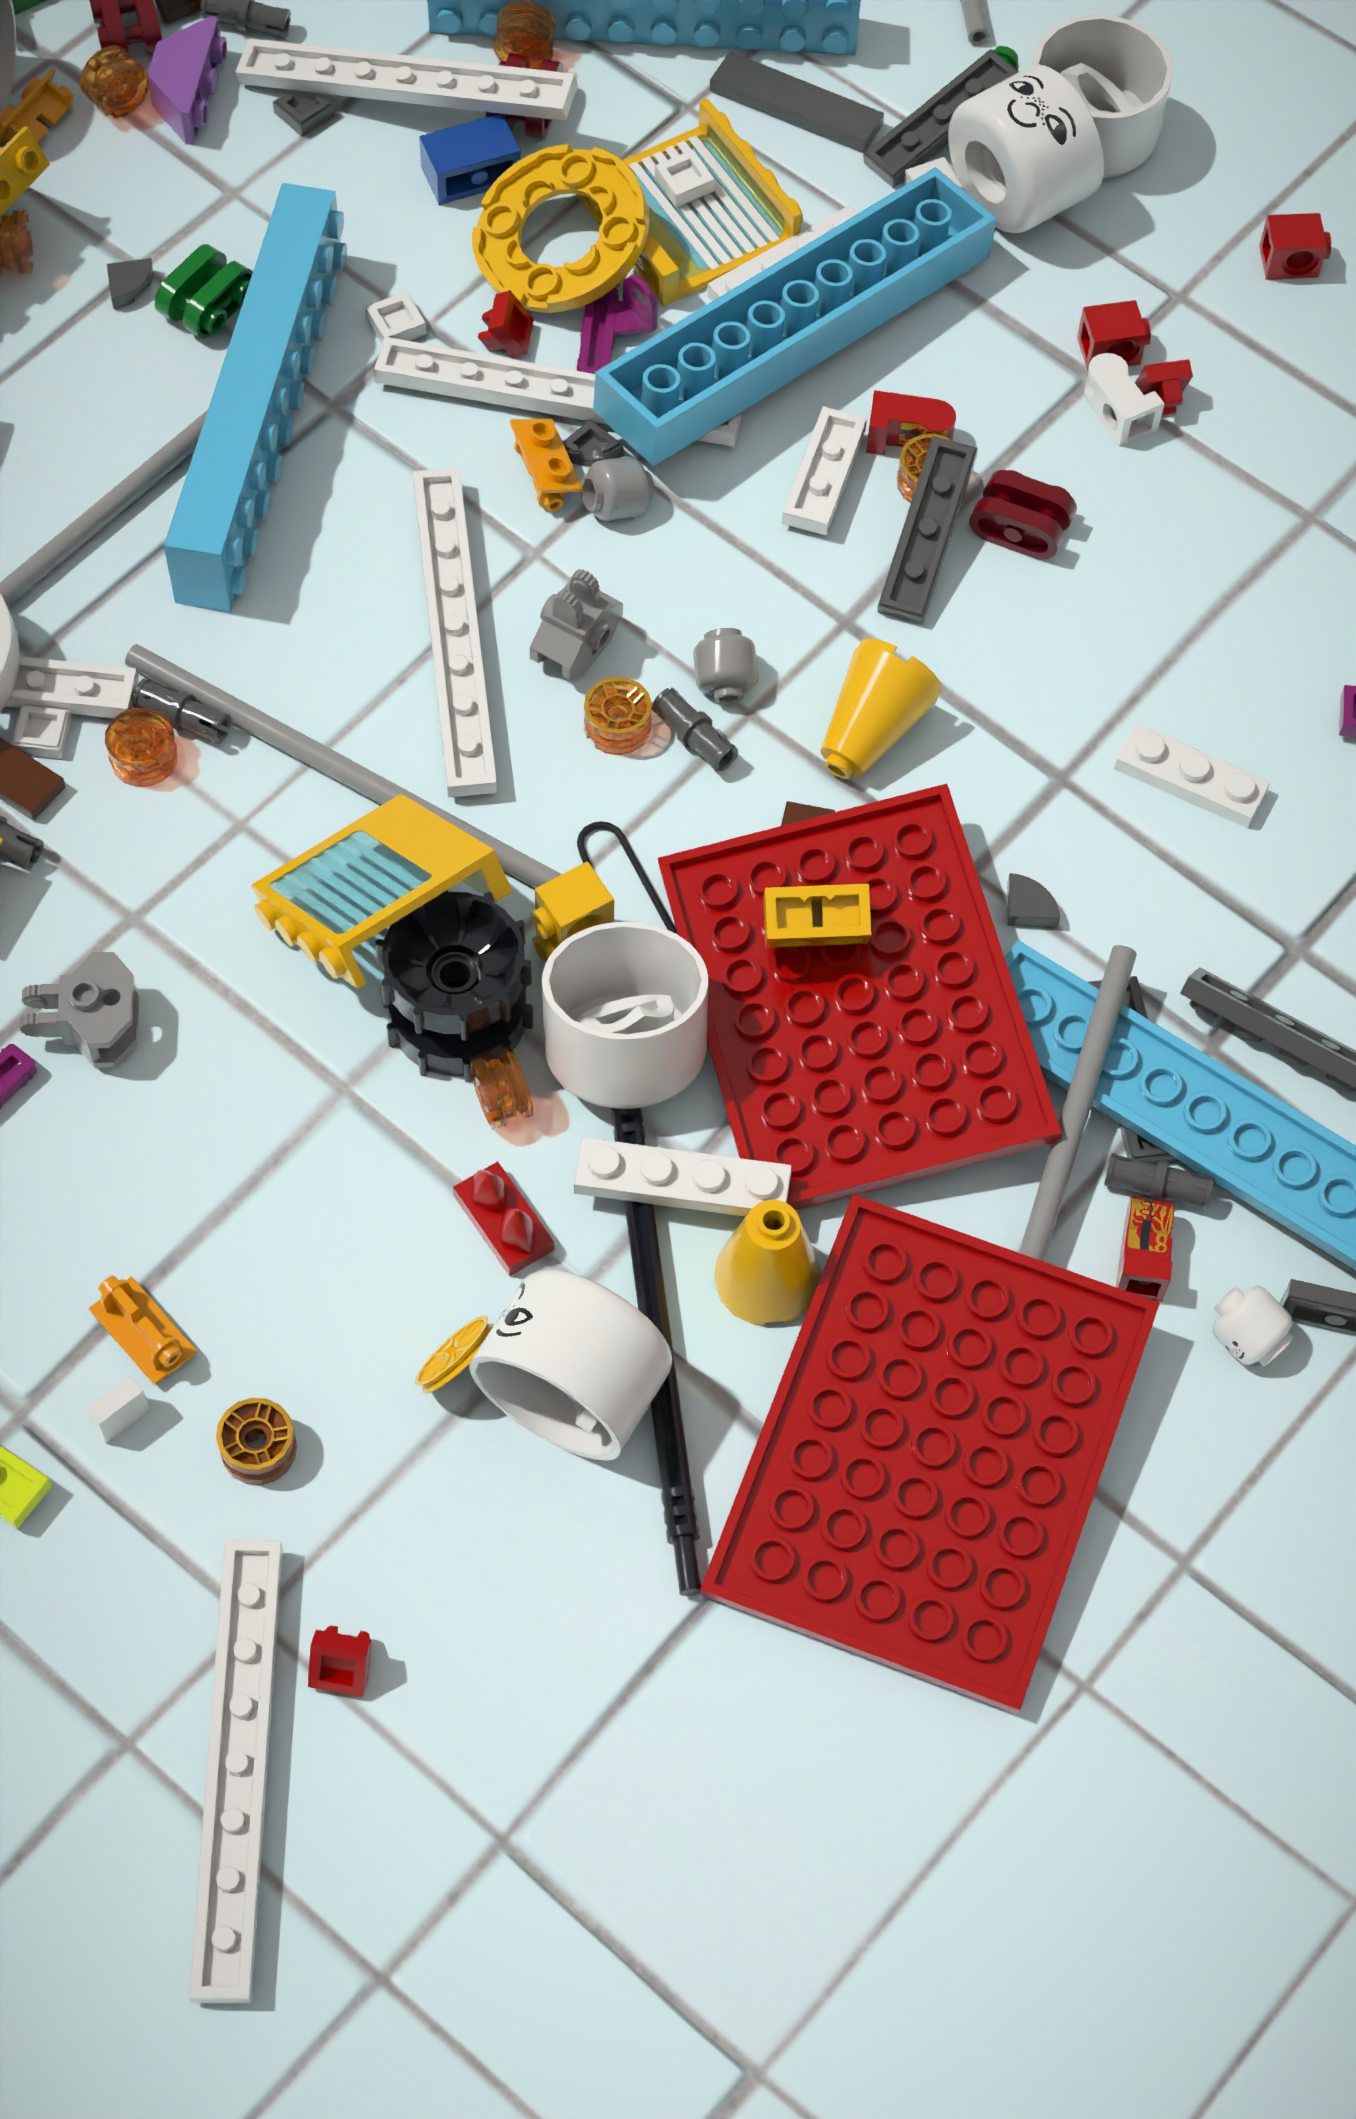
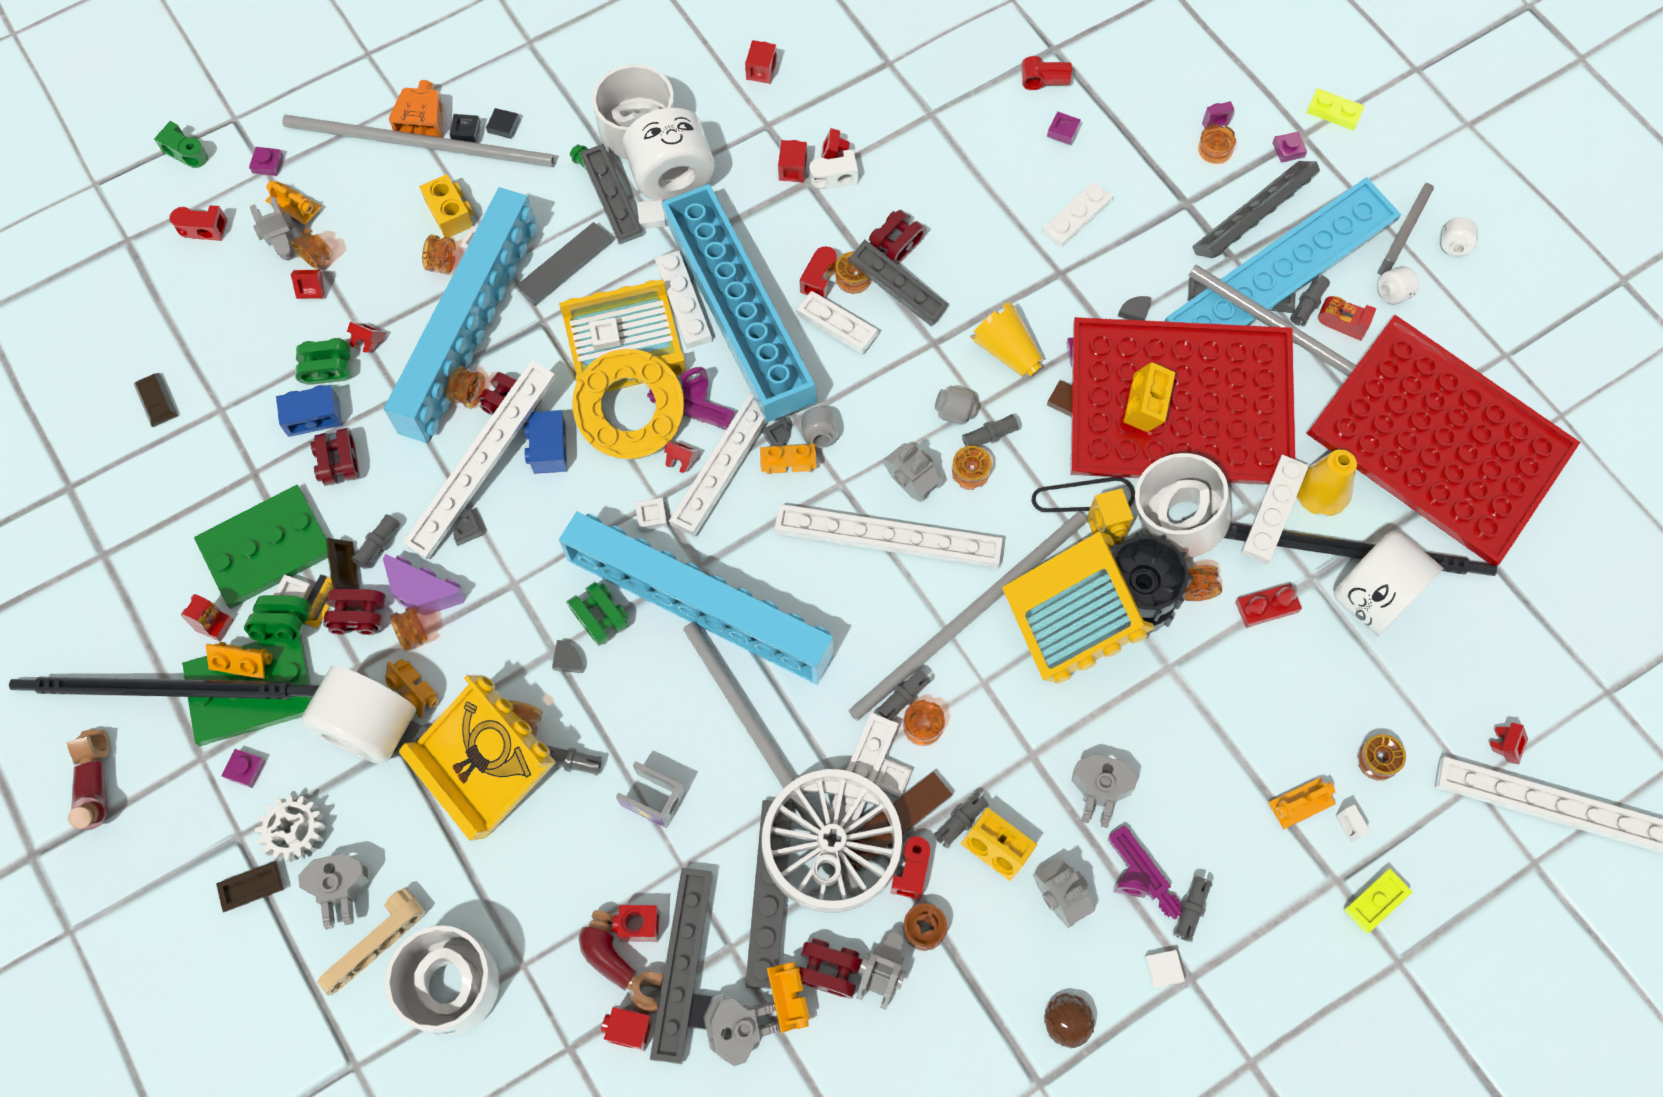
camera: 70 degrees left, 5 degrees up
yellow wheel [415,1316,494,1393] -> none

